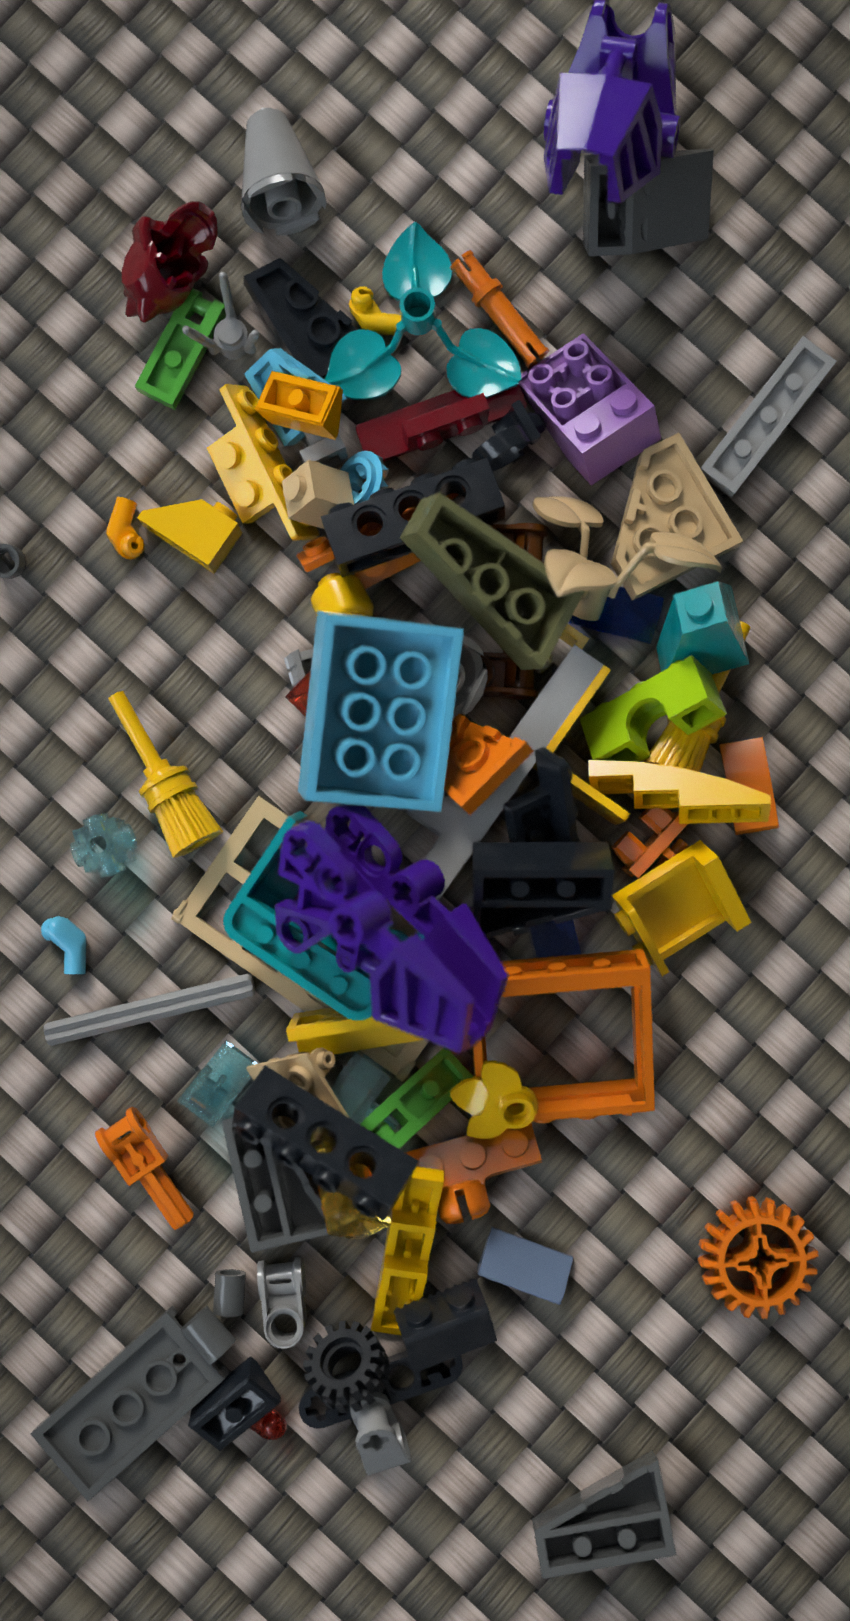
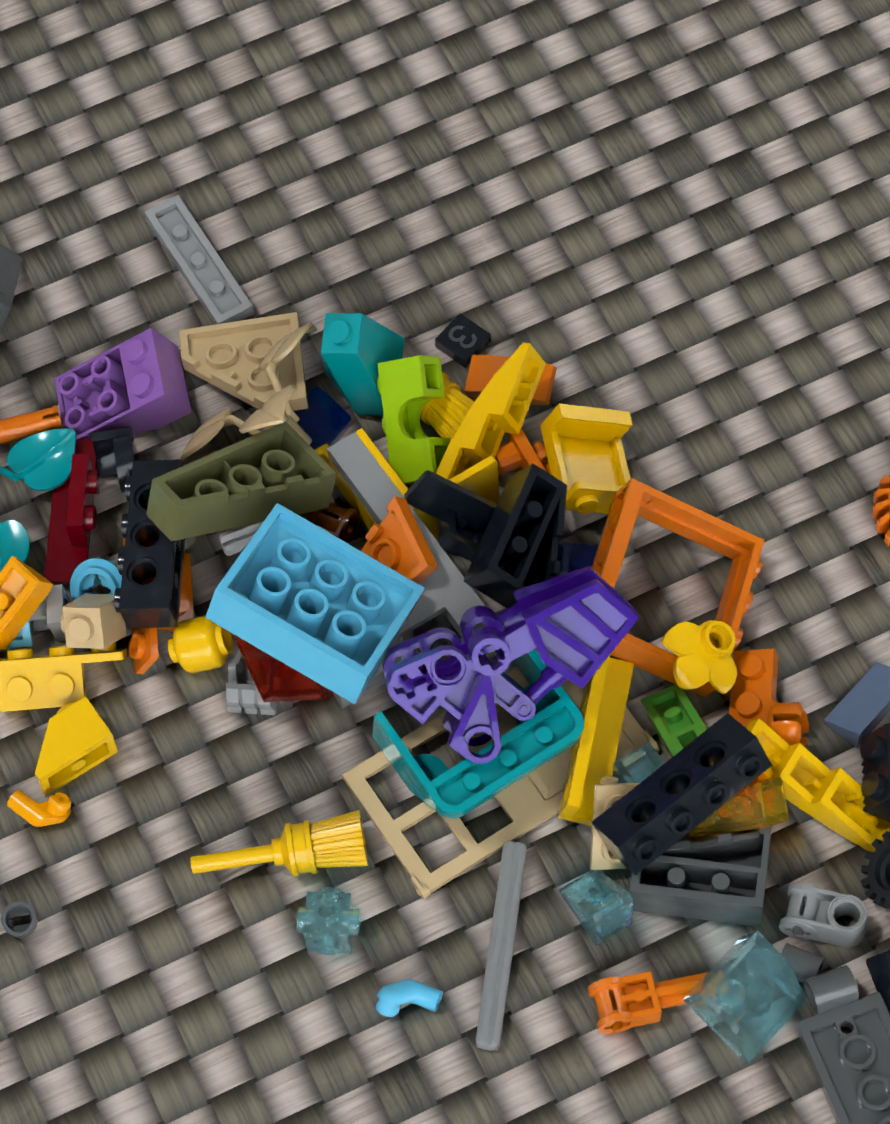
camera: 65 degrees left, 25 degrees down
none -> black tile [435,313,491,368]
none -> clear light blue slope [683,930,807,1064]

